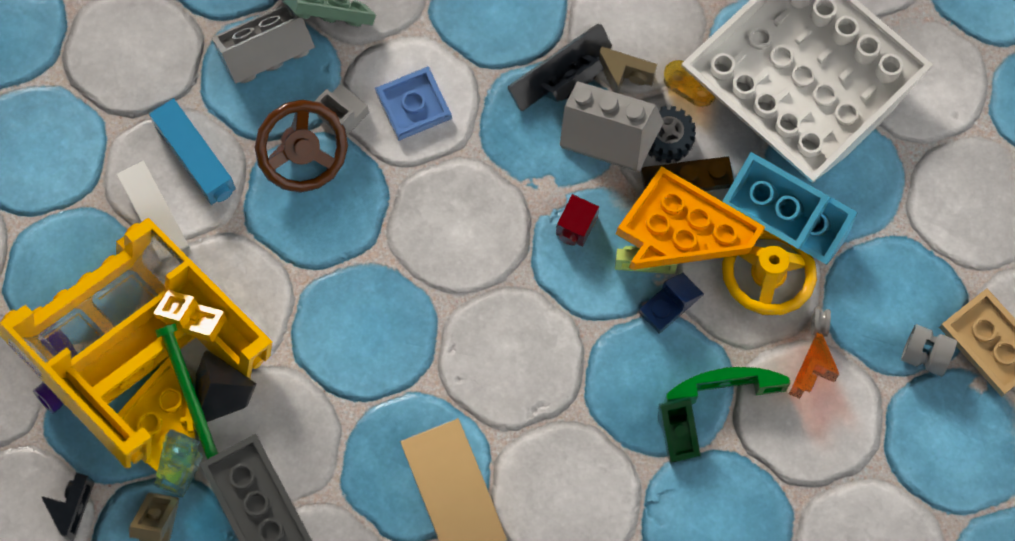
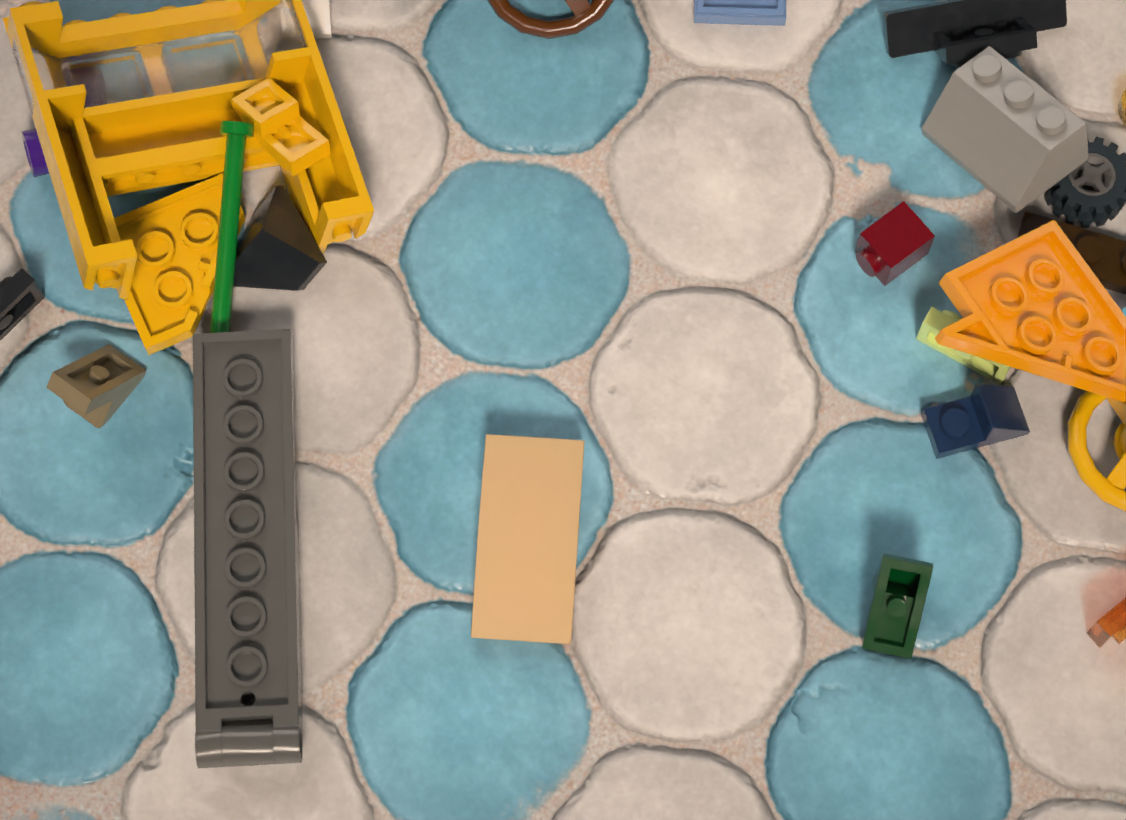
camera: 25 degrees right, 0 degrees up
clear light blue slope [154,429,203,498] -> none
dark tan slope [599,47,657,93] -> none
green slope [664,367,791,404] -> none

